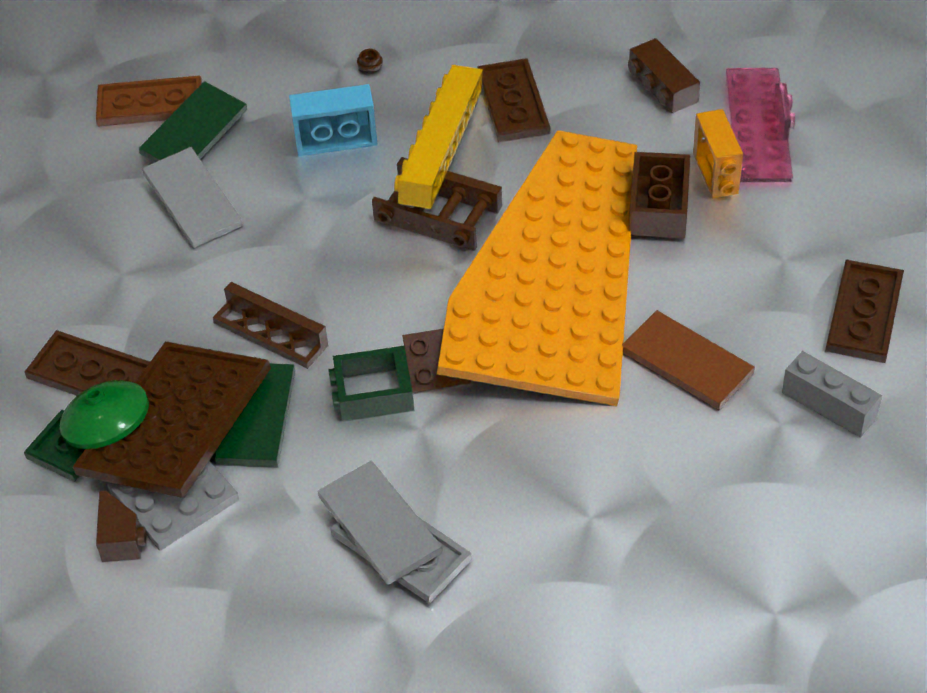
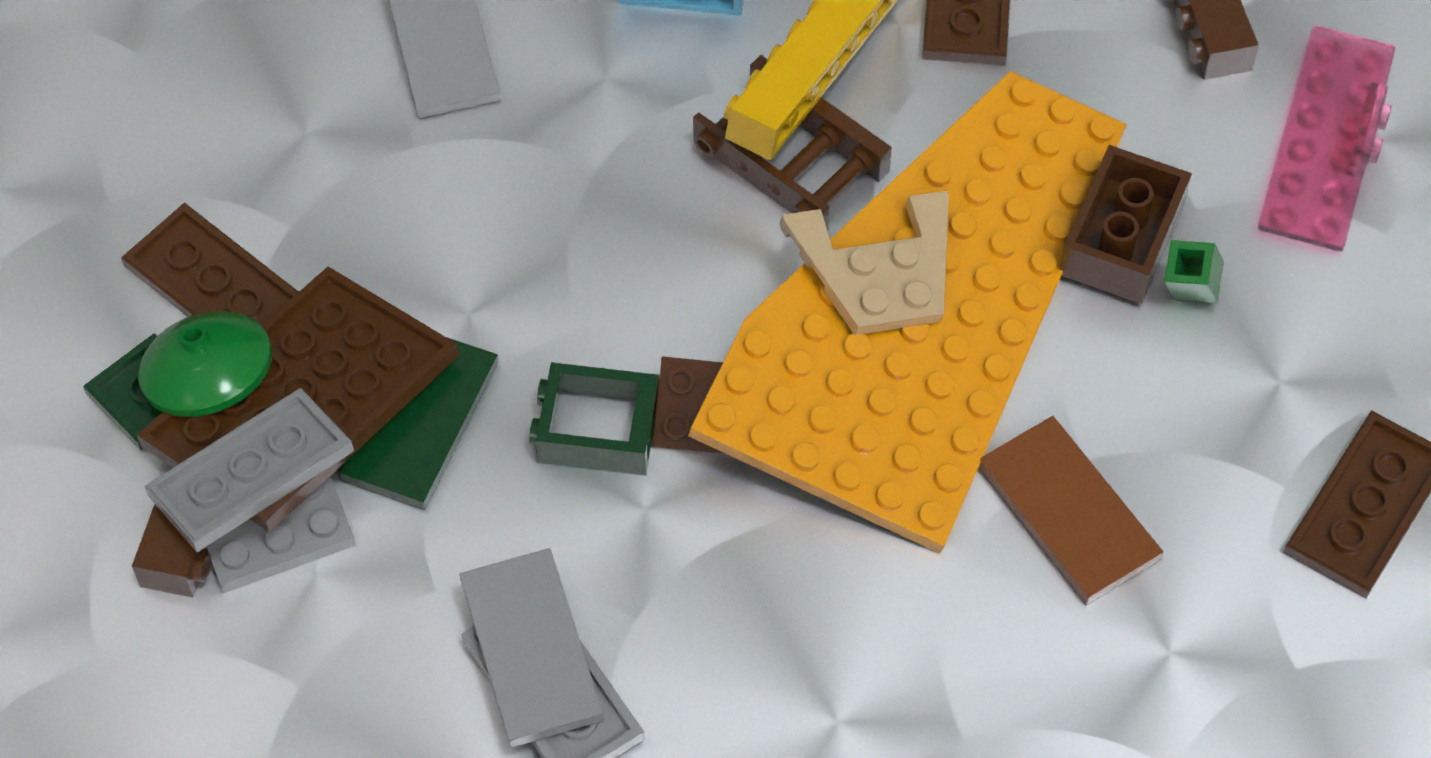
camera: 15 degrees right, 10 degrees up
reddish brown fence [213,282,329,369] -> none
light orange window [693,109,743,199] -> none
light grey brick [782,351,882,438] -> none
none -> light grey tile [144,388,354,552]
none -> tan wing [779,191,949,335]
none -> green brick [1164,240,1224,303]

